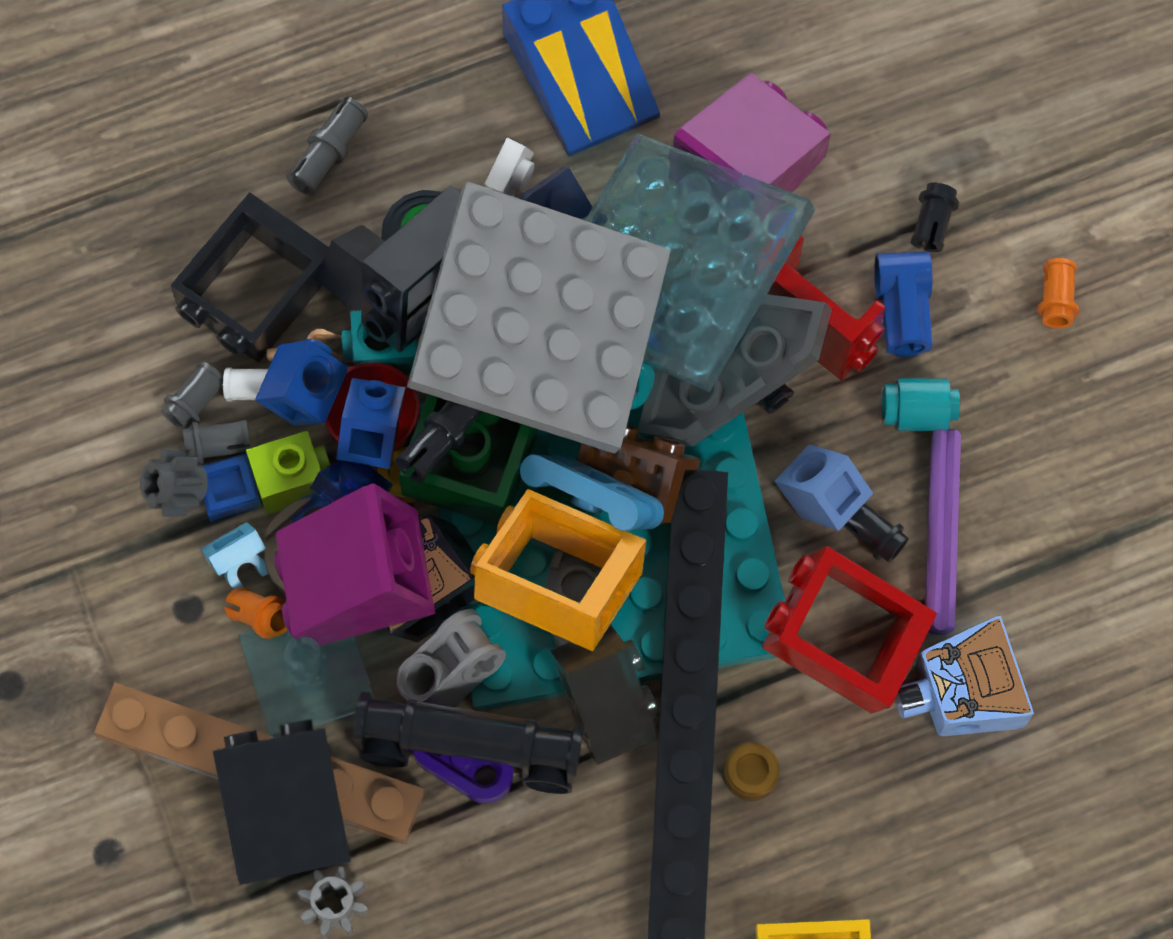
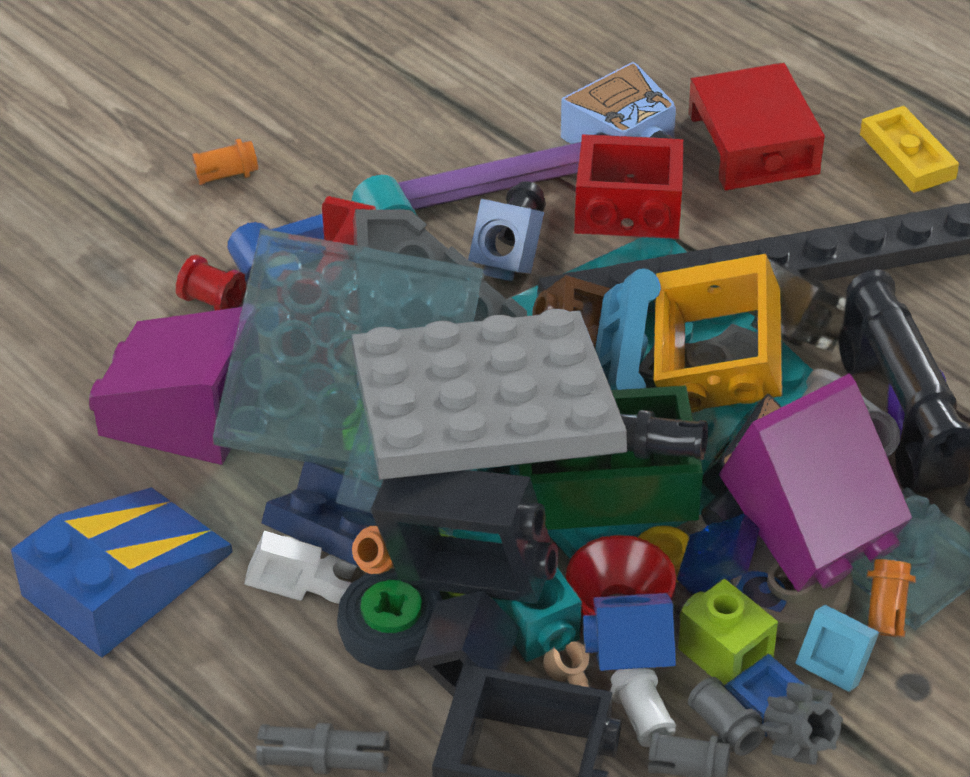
camera: 110 degrees left, 25 degrees down
blue brick [336,378,405,469] -> none
pearl gold tile [724,743,780,801] -> none
black pin [911,182,960,252] -> none
none -> red bush [176,254,246,311]
none -> red panel [688,62,825,191]

